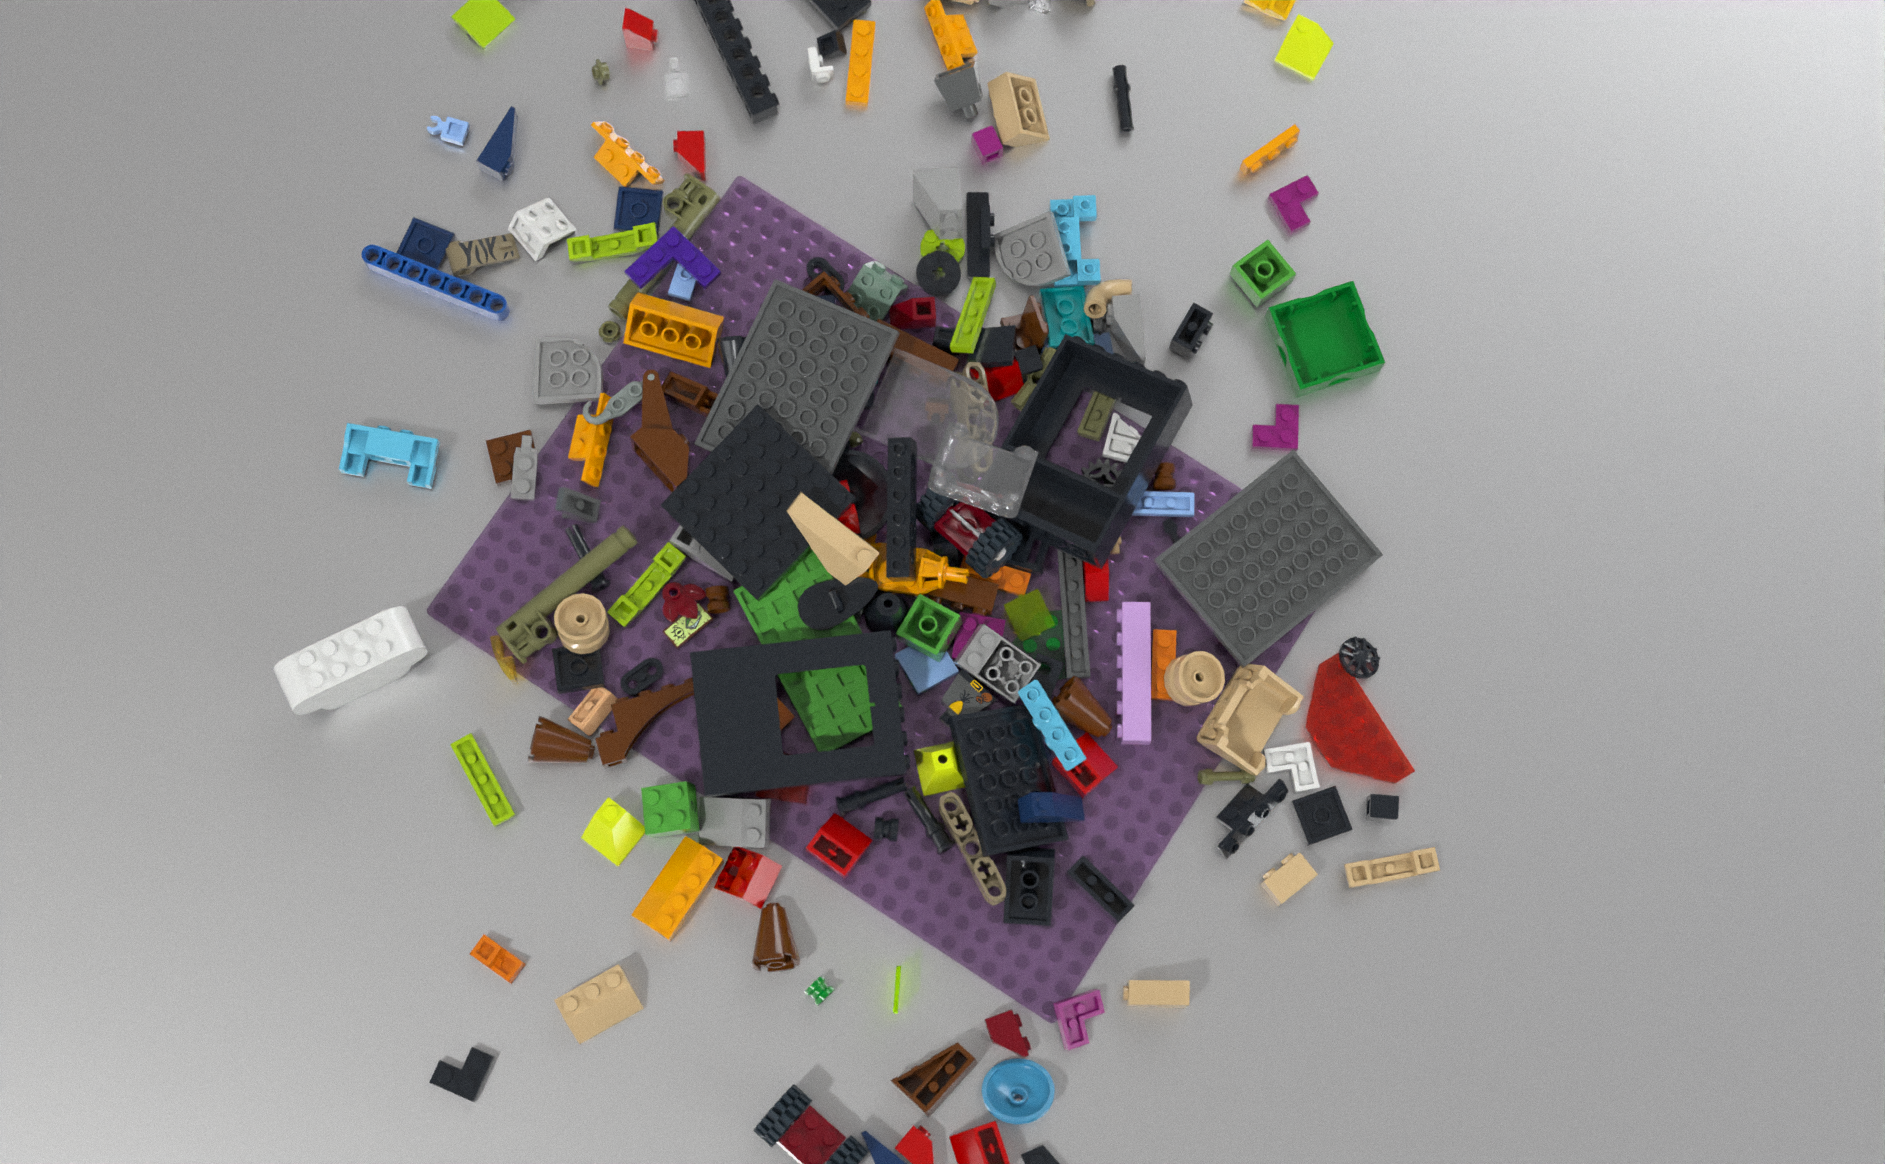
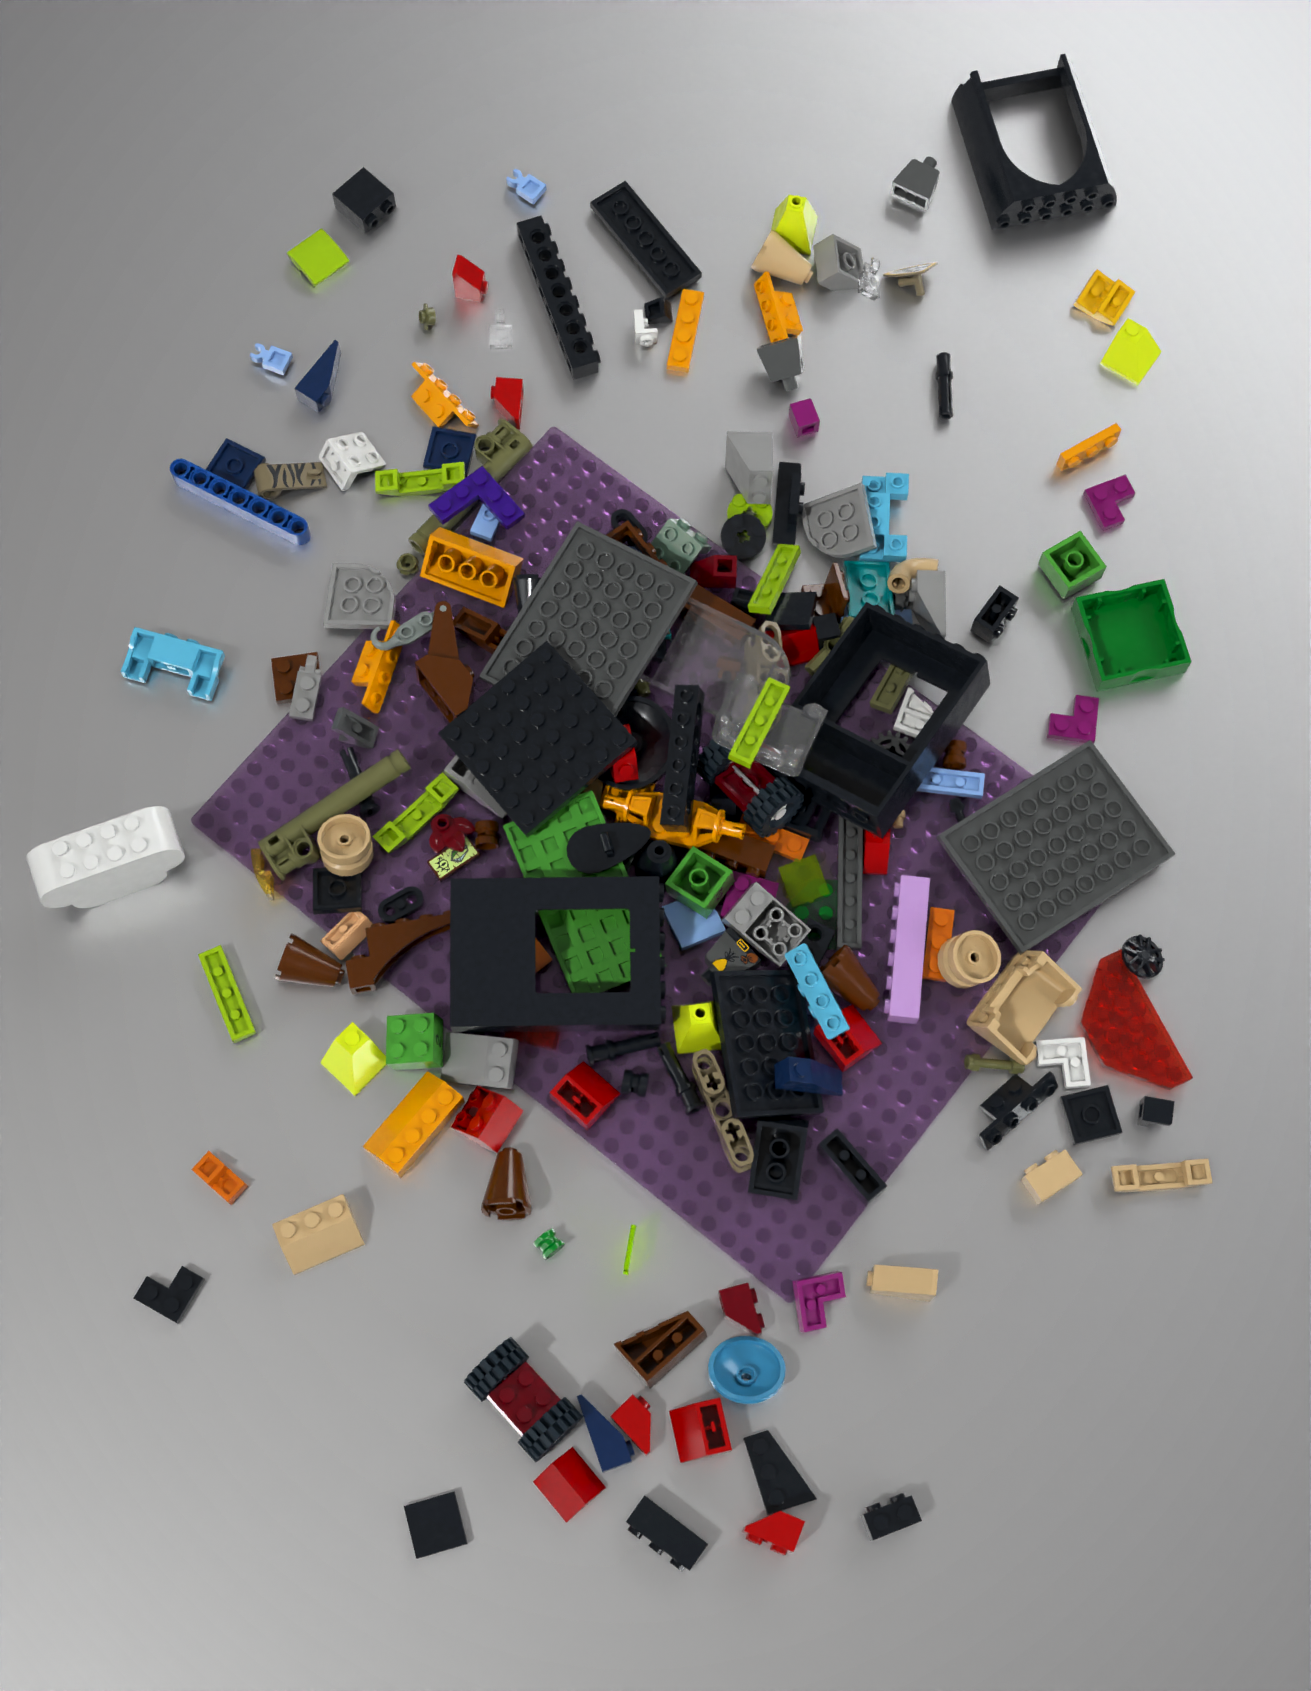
camera: 10 degrees right, 5 degrees down
tan wedge [787,492,879,585] -> none
tan slope [987,72,1050,147] -> none
none -> lime plate [728,677,790,769]

